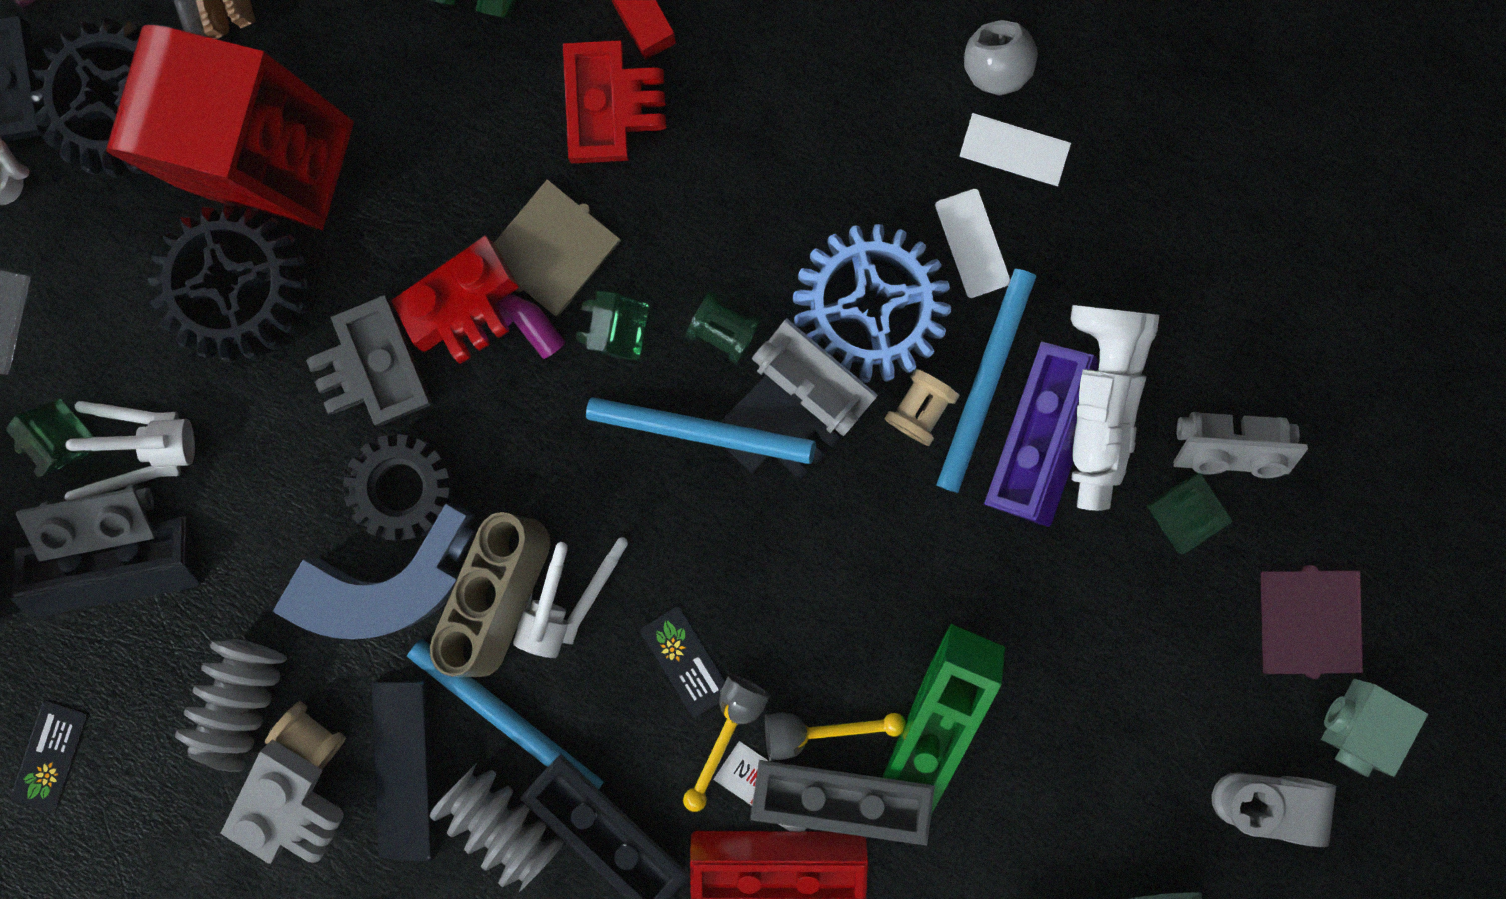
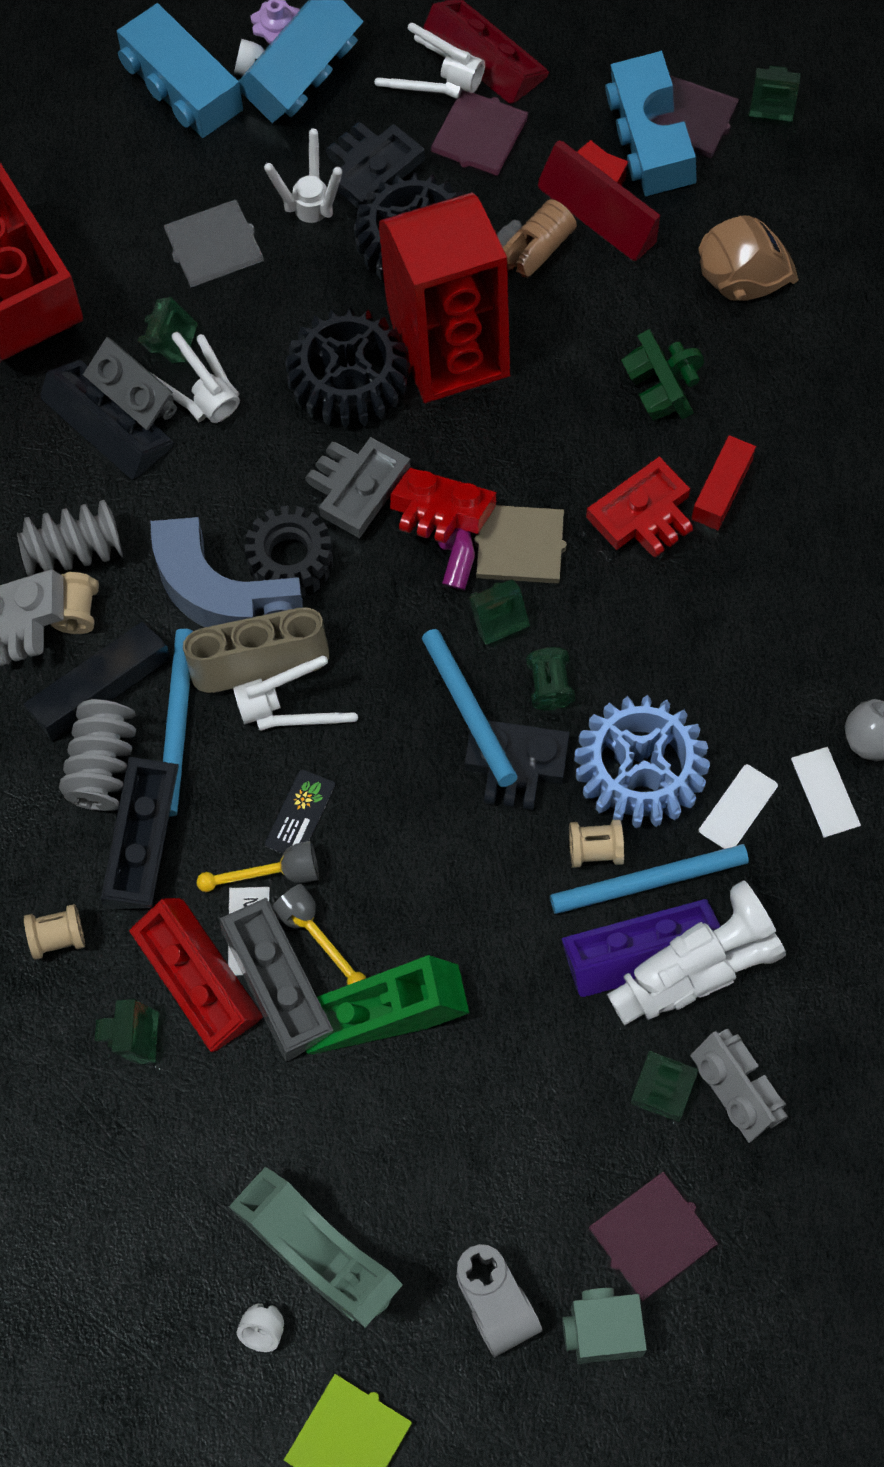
camera: 55 degrees right, 20 degrees down
light grey hinge [752,318,878,436] -> none

